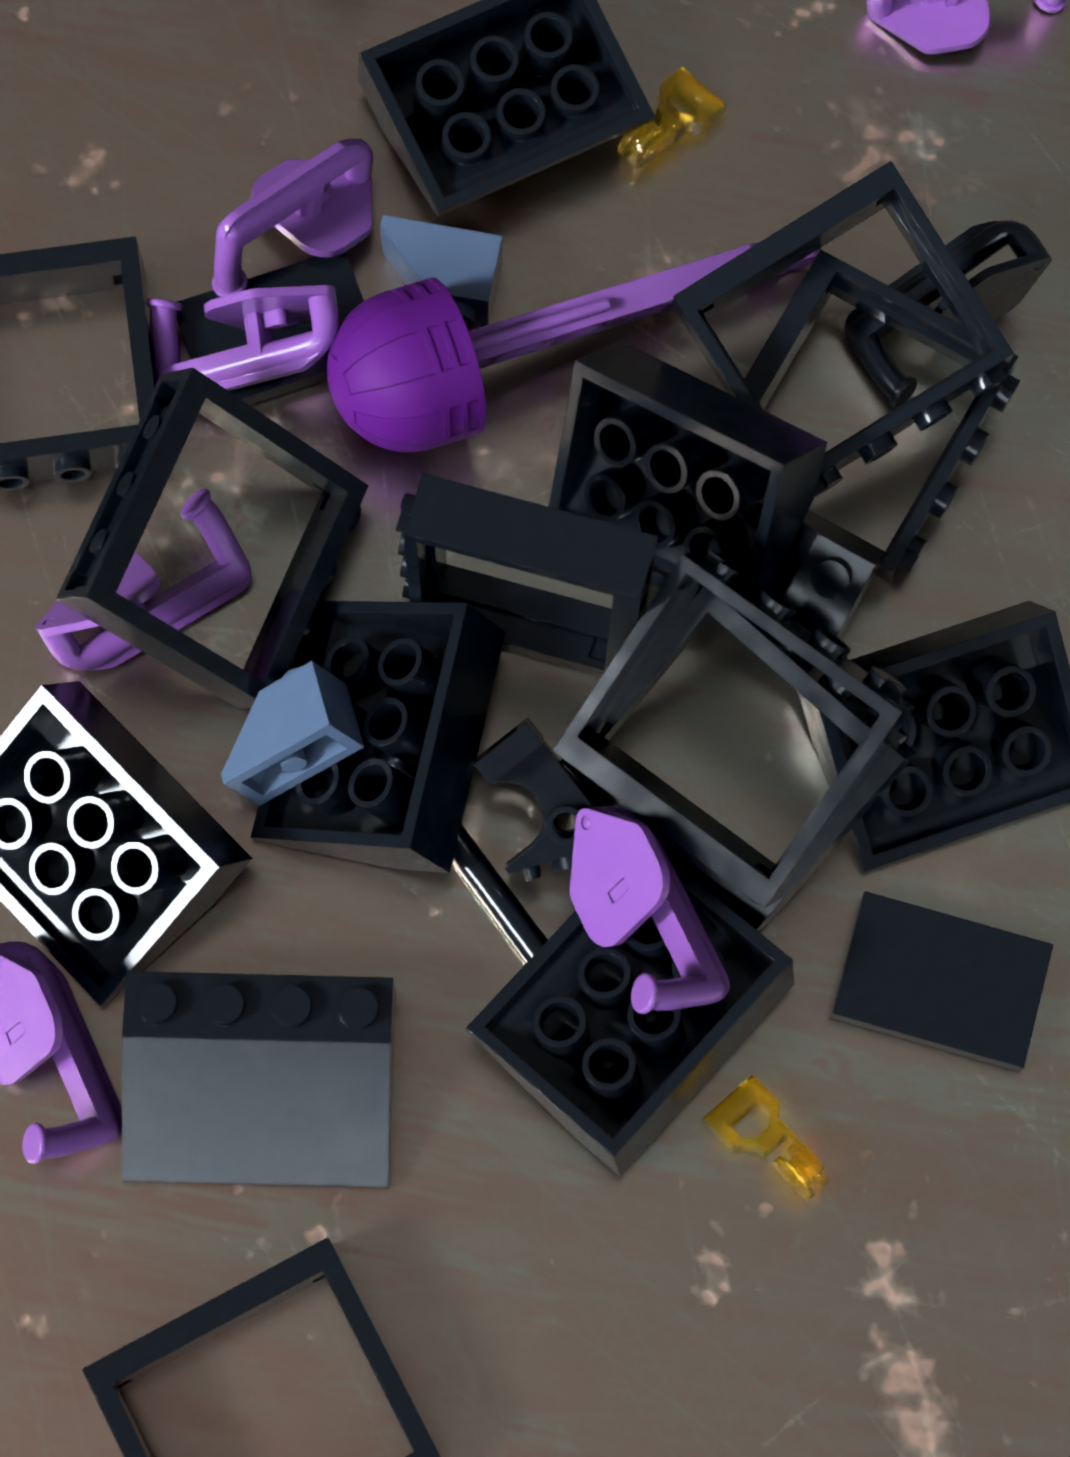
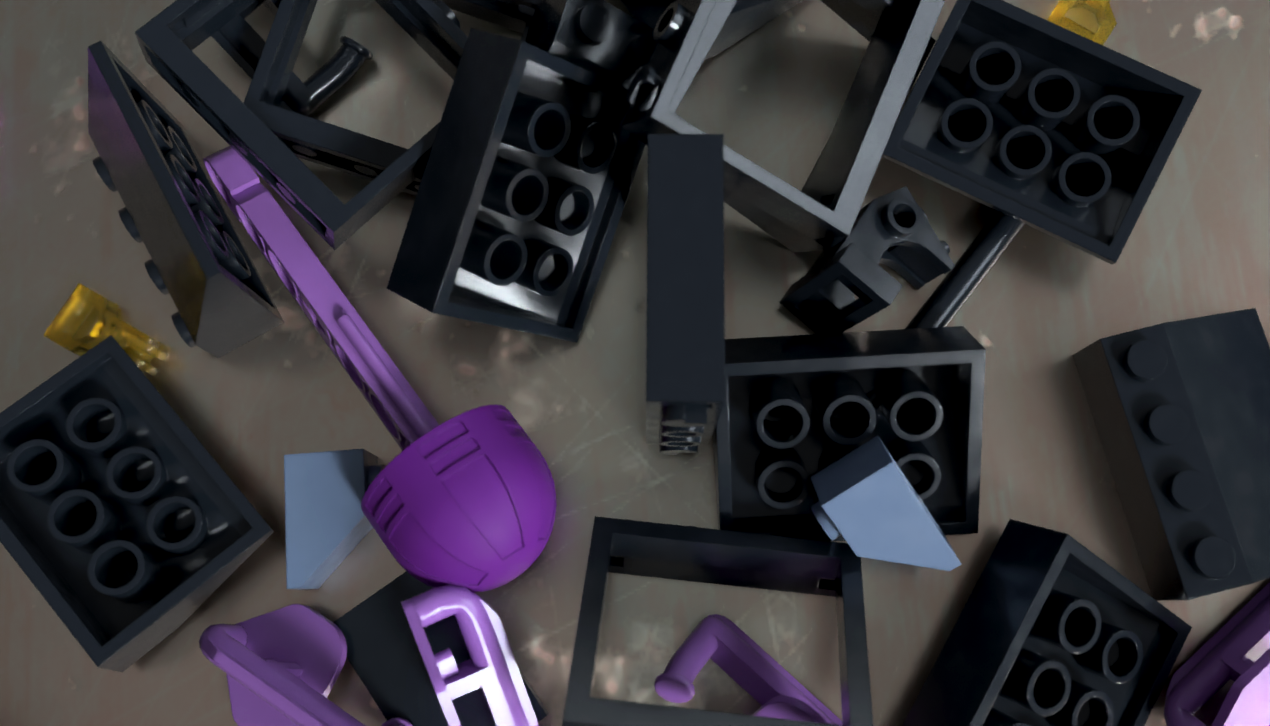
camera: 100 degrees left, 5 degrees up
medium lavender piece [570,806,730,1014] -> none
none -> black slope [88,40,284,358]

